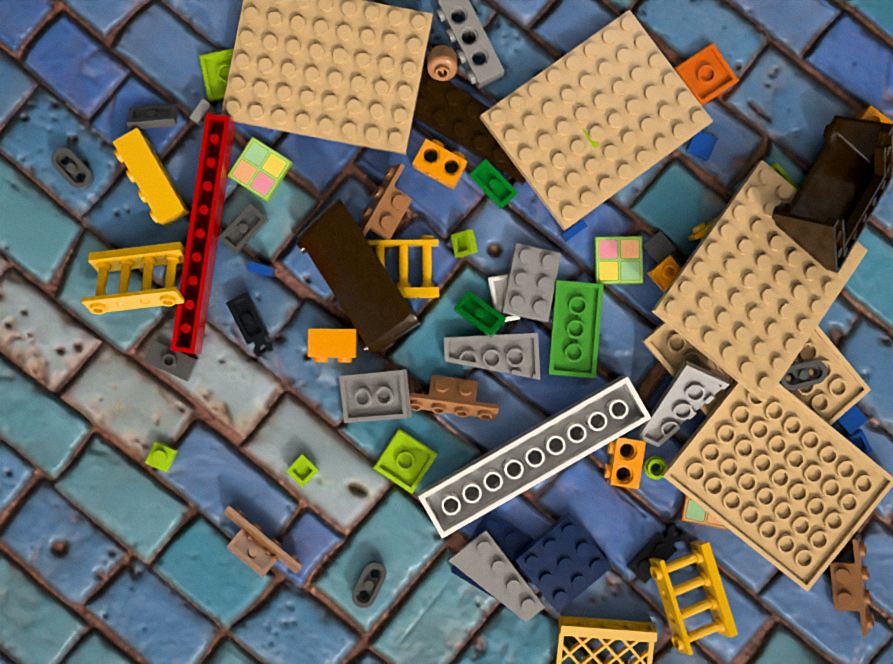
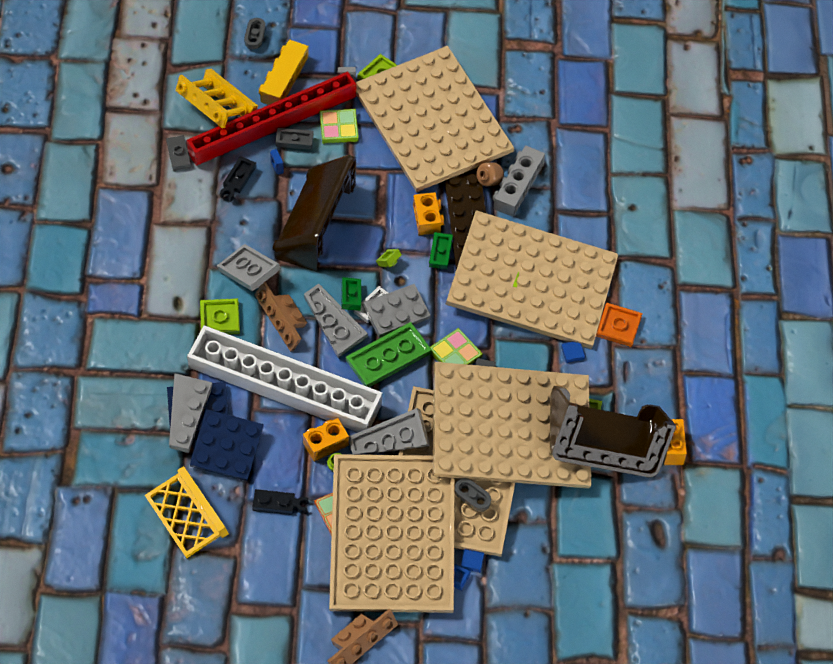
camera: 50 degrees right, 30 degrees down
dark grey plate [126,103,178,130] -> none
lime plate [145,441,178,473] -> none
medium nougat bracket [224,506,303,578] -> none
lime plate [286,453,320,488] -> none
light orange brick [308,329,358,362] -> none
dark grey plate [352,561,387,608] -> none
medium nougat bracket [358,163,412,240] -> none
yellow fence [367,235,439,298] -> none
blue tile [561,219,587,242] -> none
yellow fence [649,540,738,655] -> none

